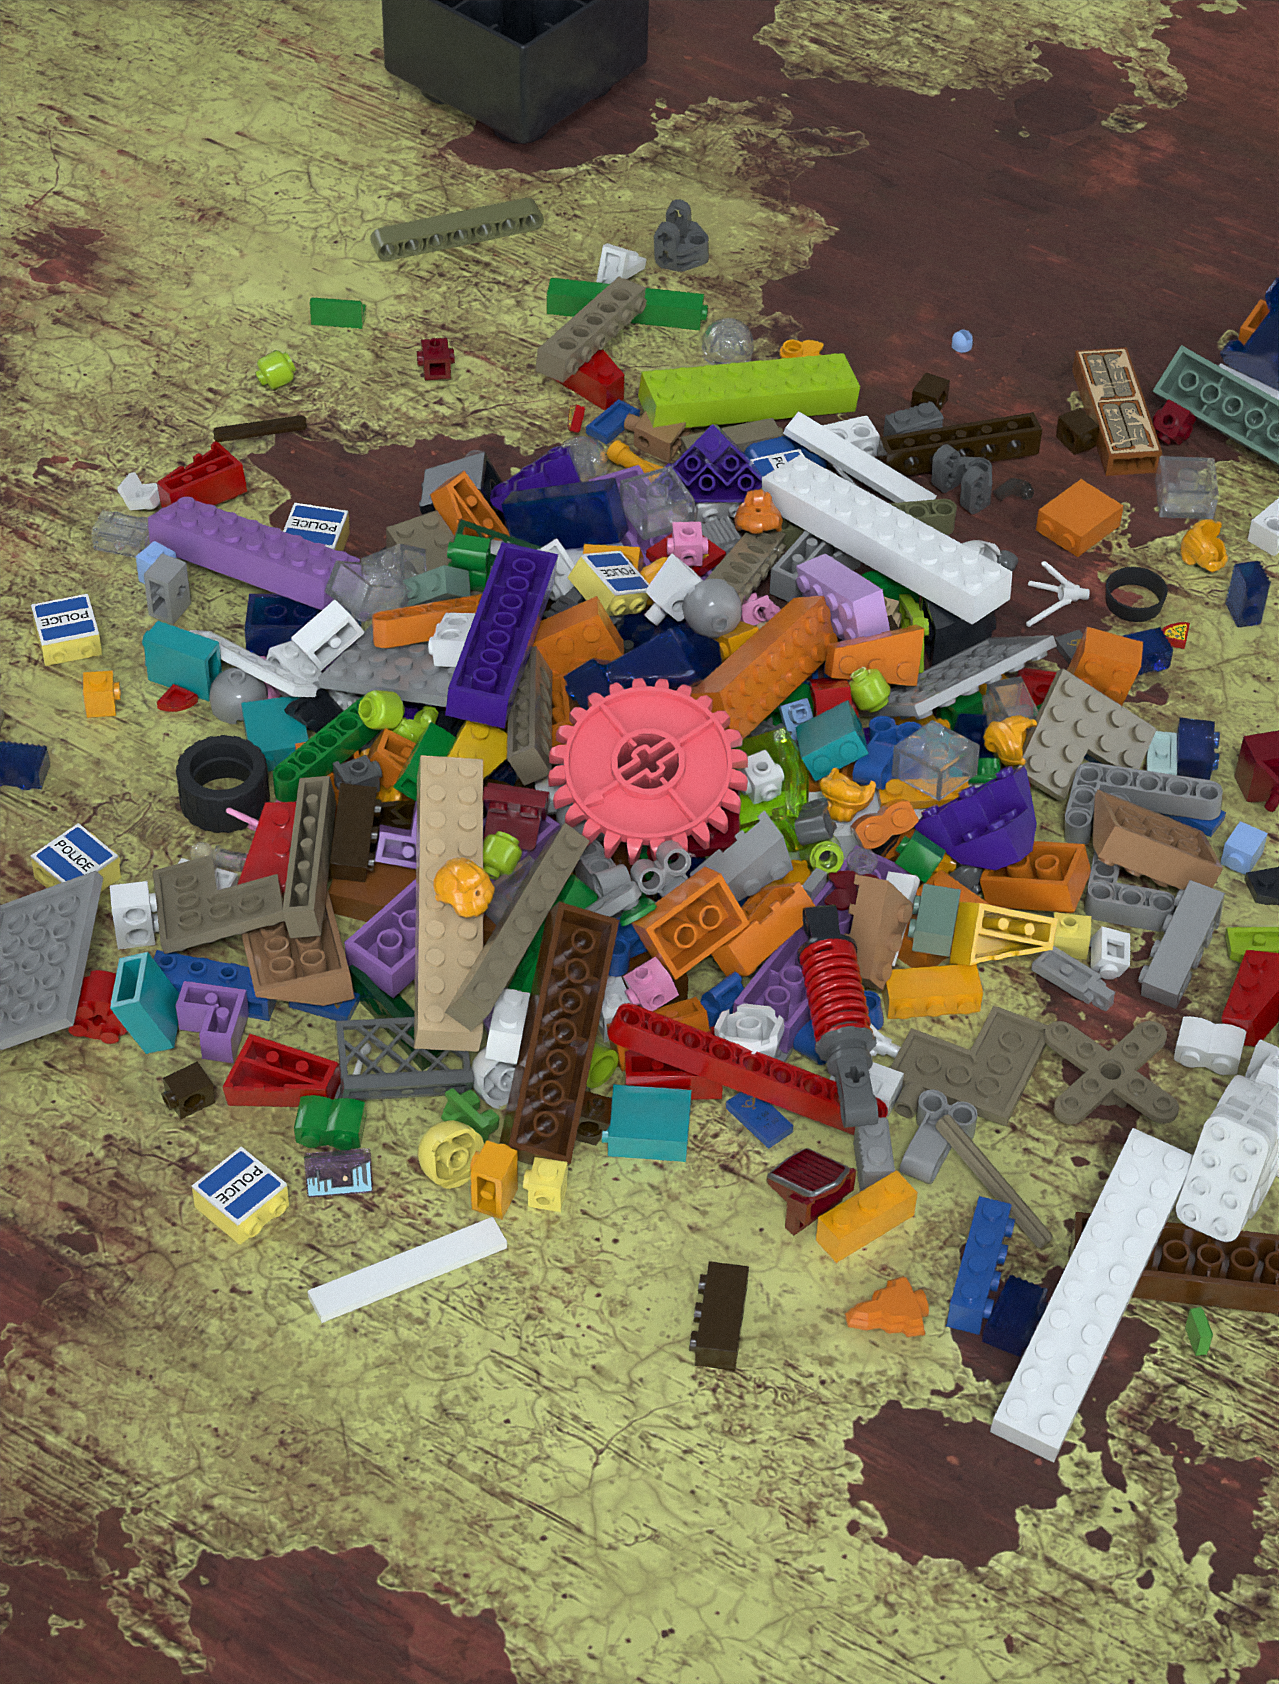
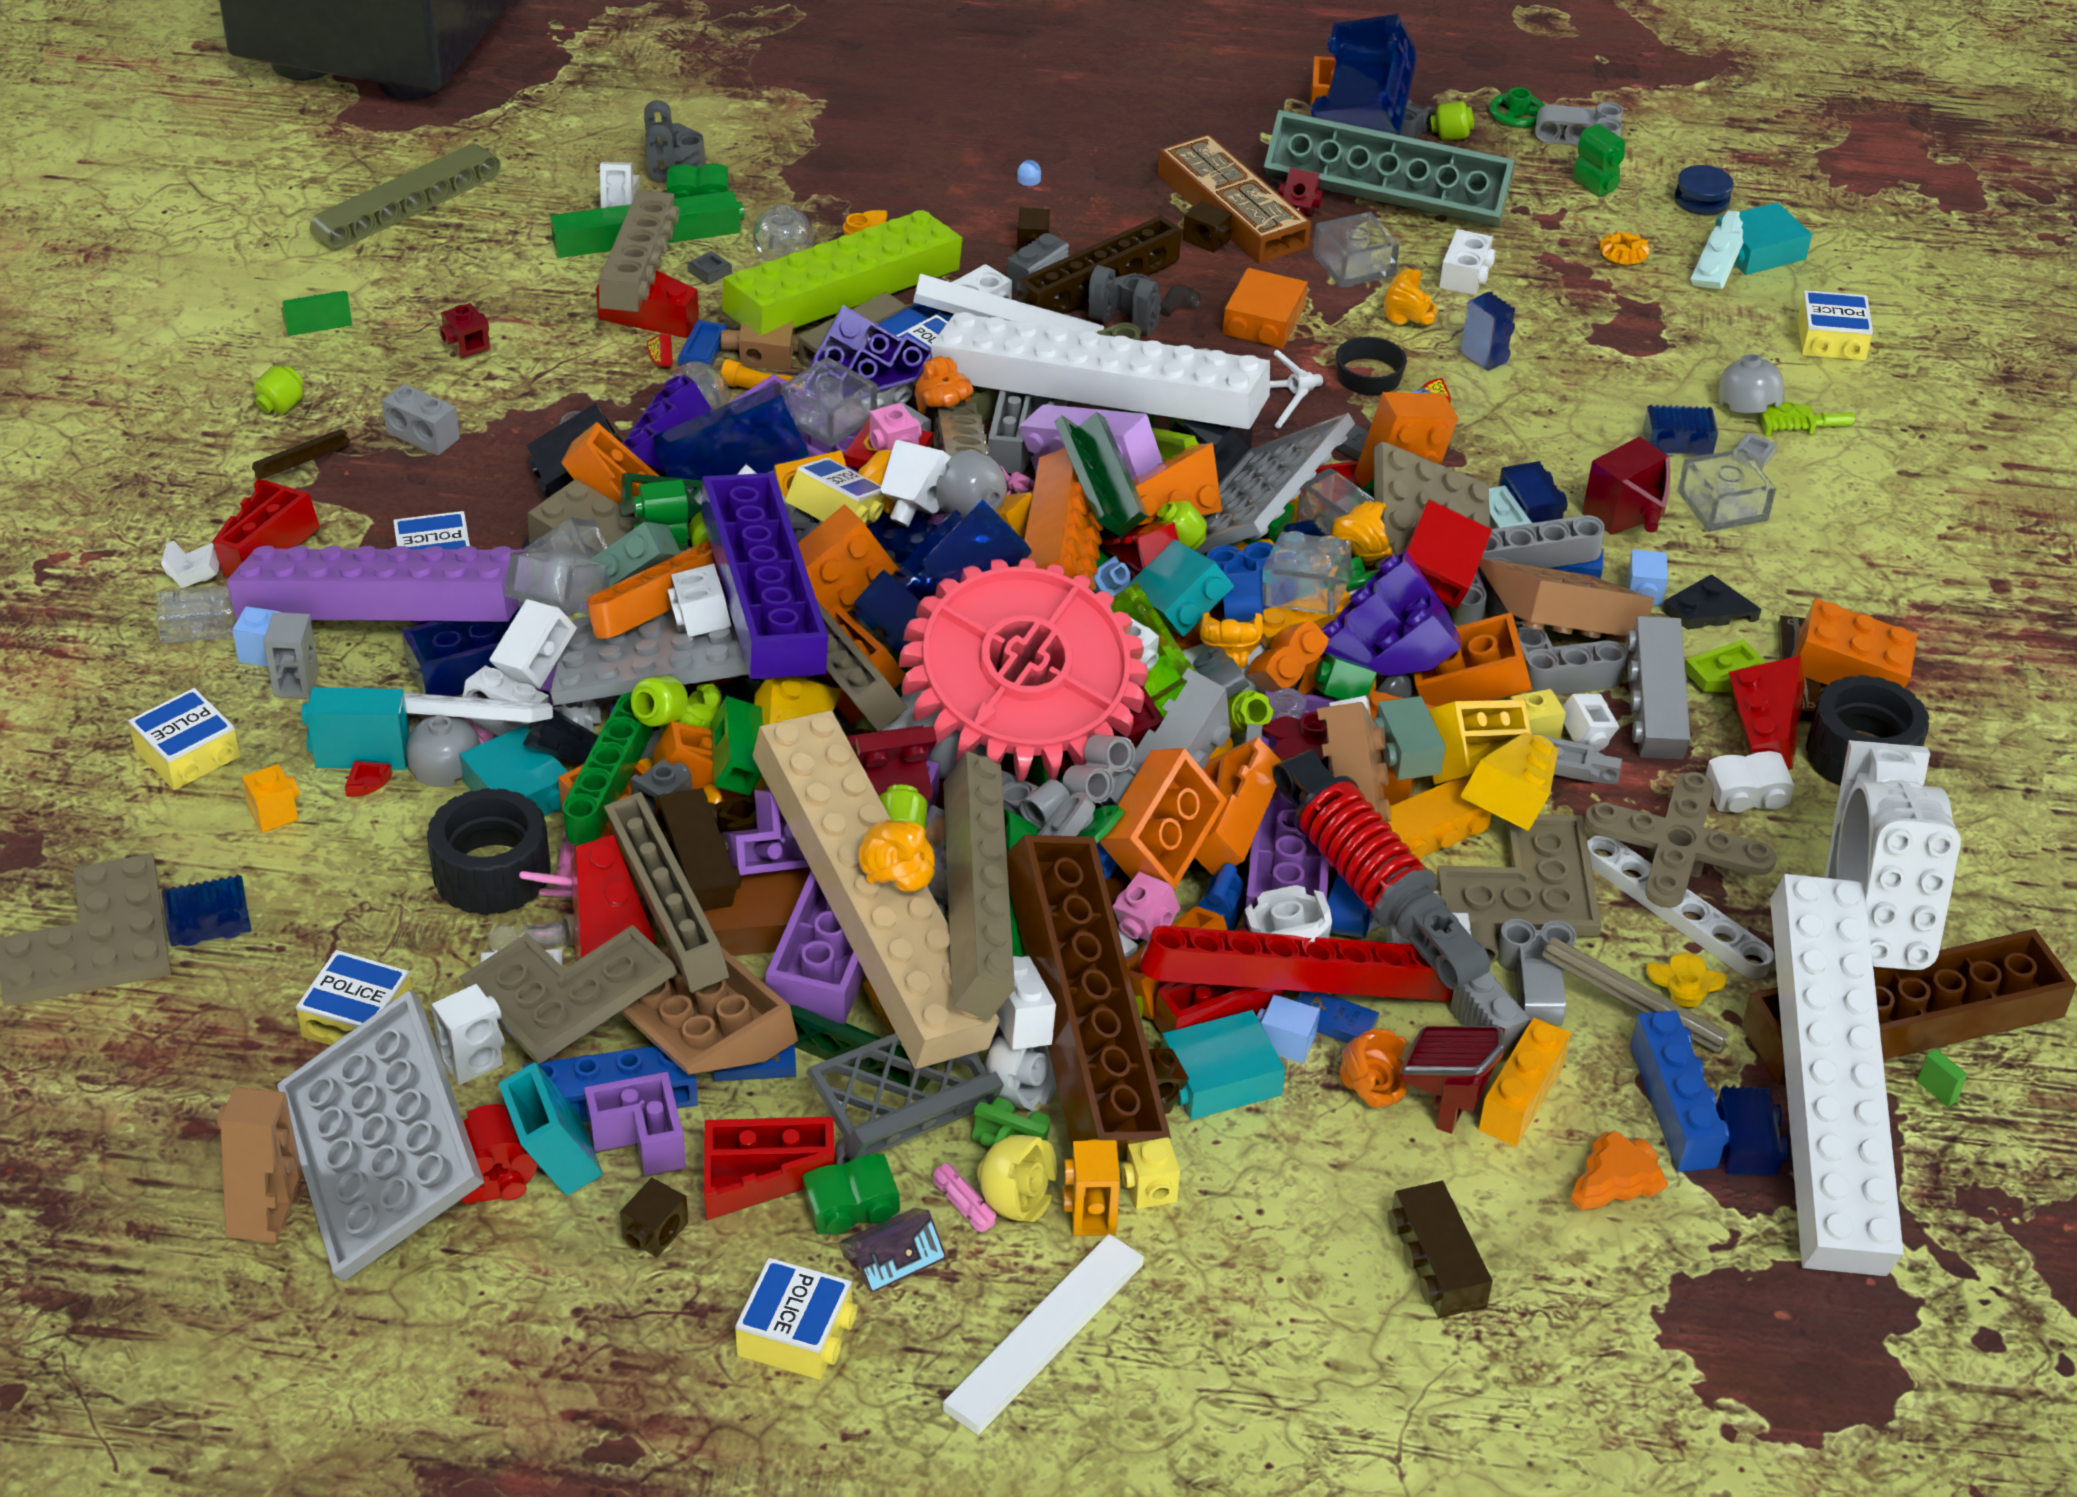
camera: 25 degrees left, 5 degrees down
none -> light grey brick [382,384,460,456]
none -> green brick [666,163,729,198]
none -> dark grey tile [688,251,732,285]
none -> bright pink axle [933,1163,996,1232]
none -> dark green fence [1054,412,1148,538]
none -> light blue brick [1257,995,1320,1064]
none -> orange hair [1339,1028,1408,1108]
none -> red brick [1404,499,1492,609]
none -> yellow wedge [1460,732,1559,831]
none -> white beam [1587,835,1774,979]
none -> yellow plate [1646,952,1727,1007]

